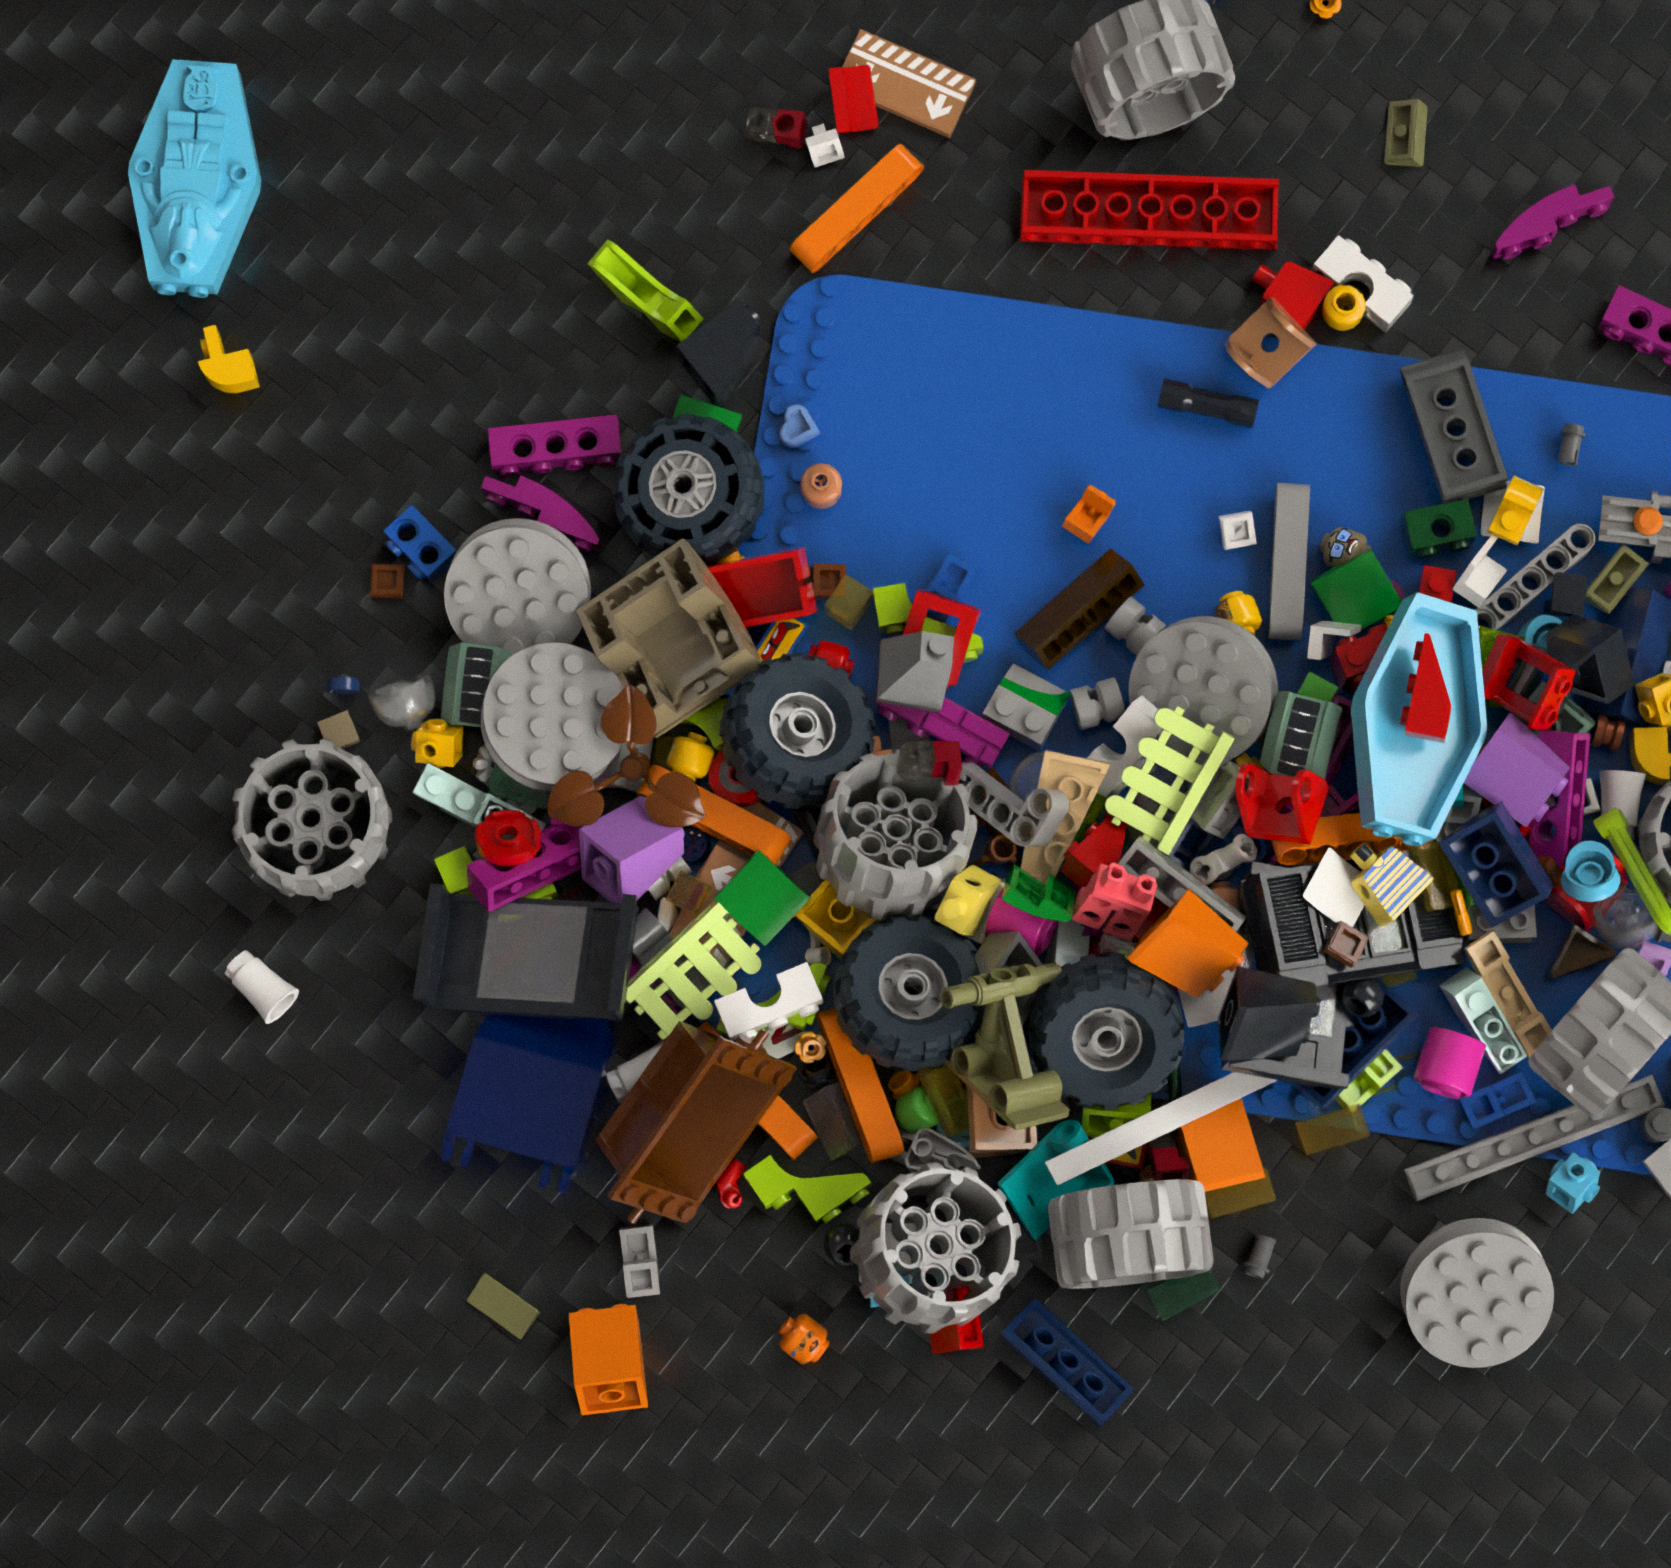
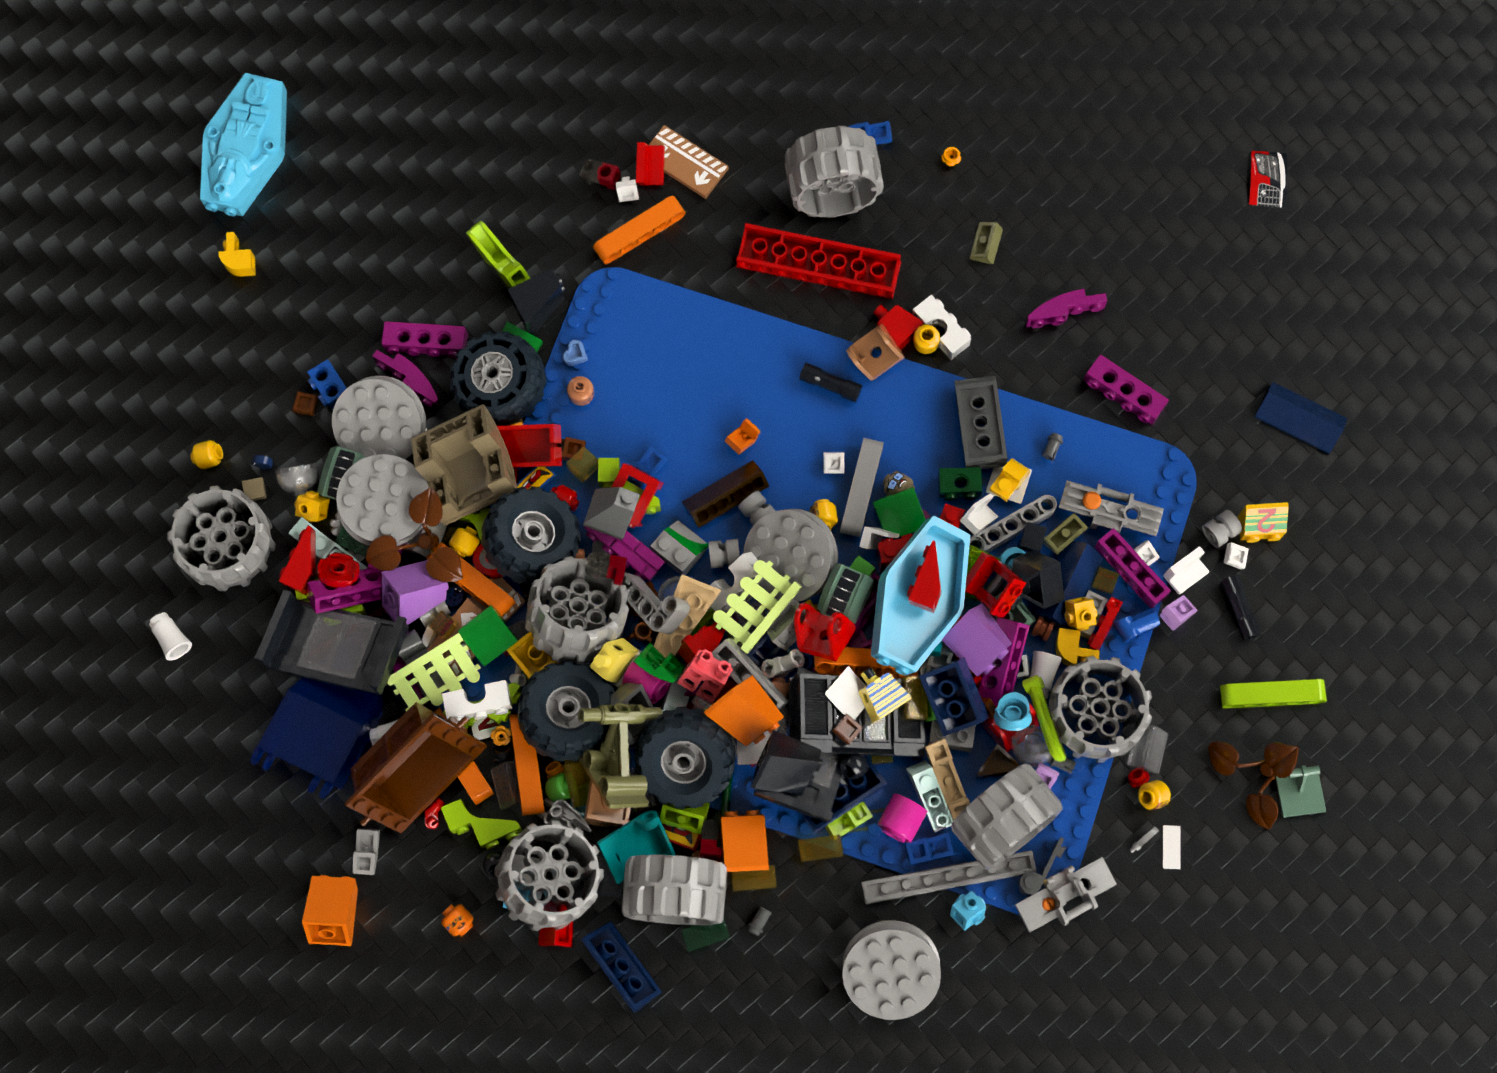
camera: 10 degrees right, 5 degrees down
olive slope [467,1272,540,1339] -> none
white sticker [1045,1072,1277,1185] -> none
light orange pin [1450,889,1473,936] -> none
none -> yellow head [190,440,223,469]
none -> red slope [279,525,316,595]

